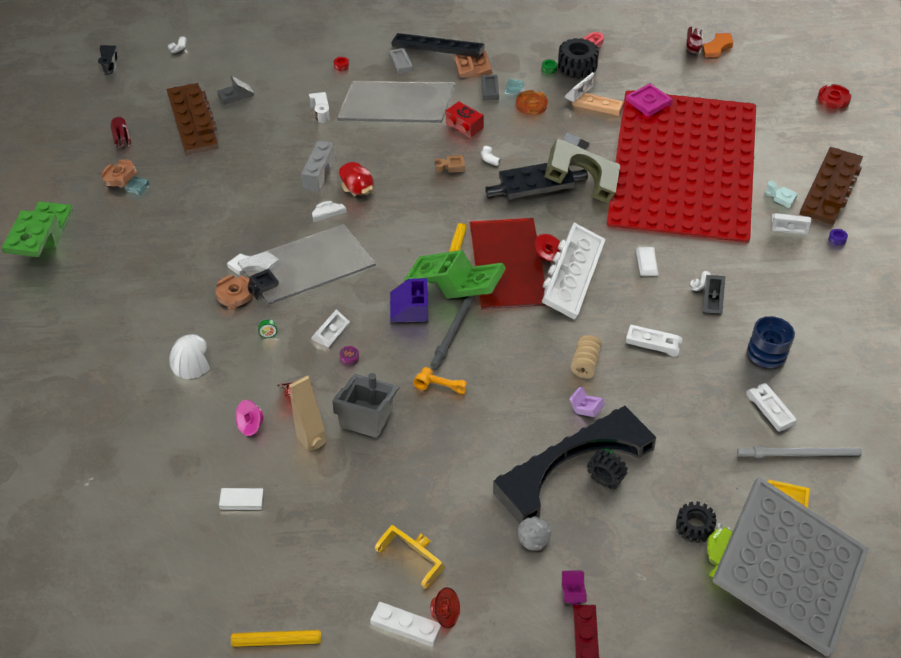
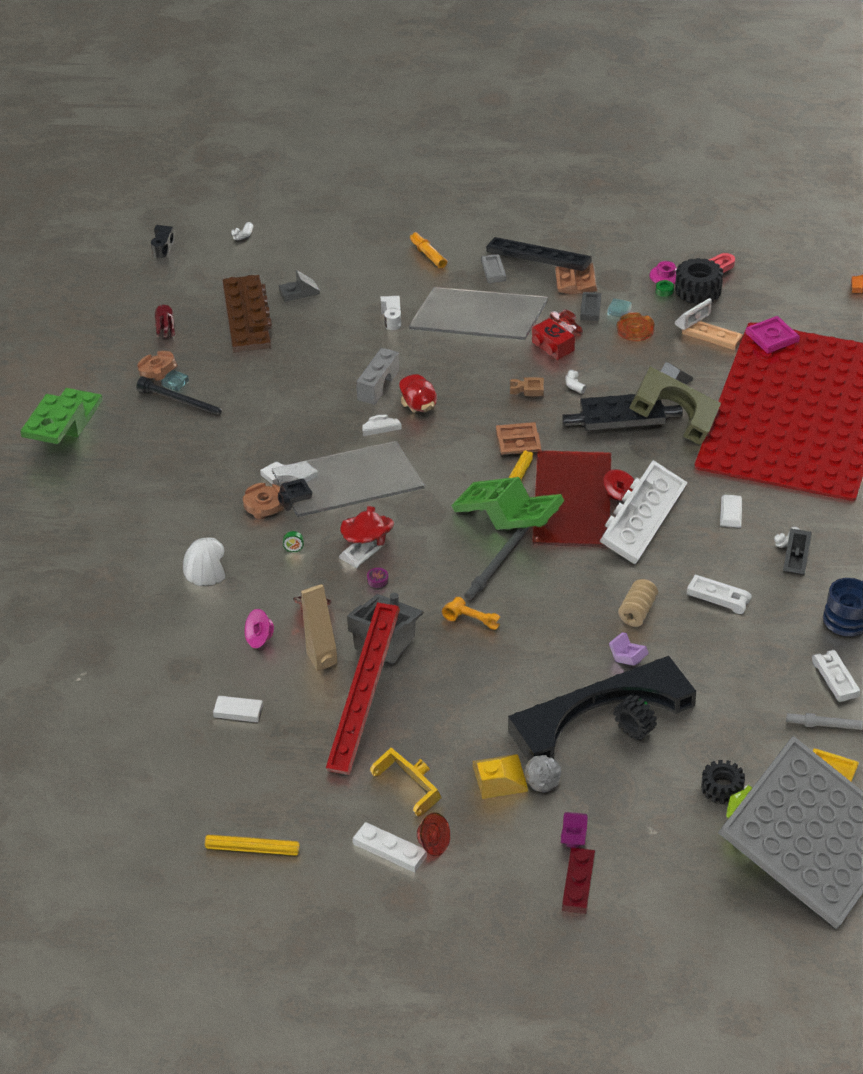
camera: 10 degrees right, 5 degrees down
red tile [333,57,350,71] -> none
dark purple slope [390,278,428,322] -> none
dark red arm [686,27,703,53] -> none
none -> black piece [136,376,222,415]
none -> red plate [326,602,400,776]
none -> red piece [340,506,394,546]
none -> light orange axle [410,232,448,269]
none -> yellow slope [472,754,528,799]
none -> nougat slope [496,422,541,455]
none -> clear red plate [549,309,583,334]
none -> dark pink piece [649,261,677,284]

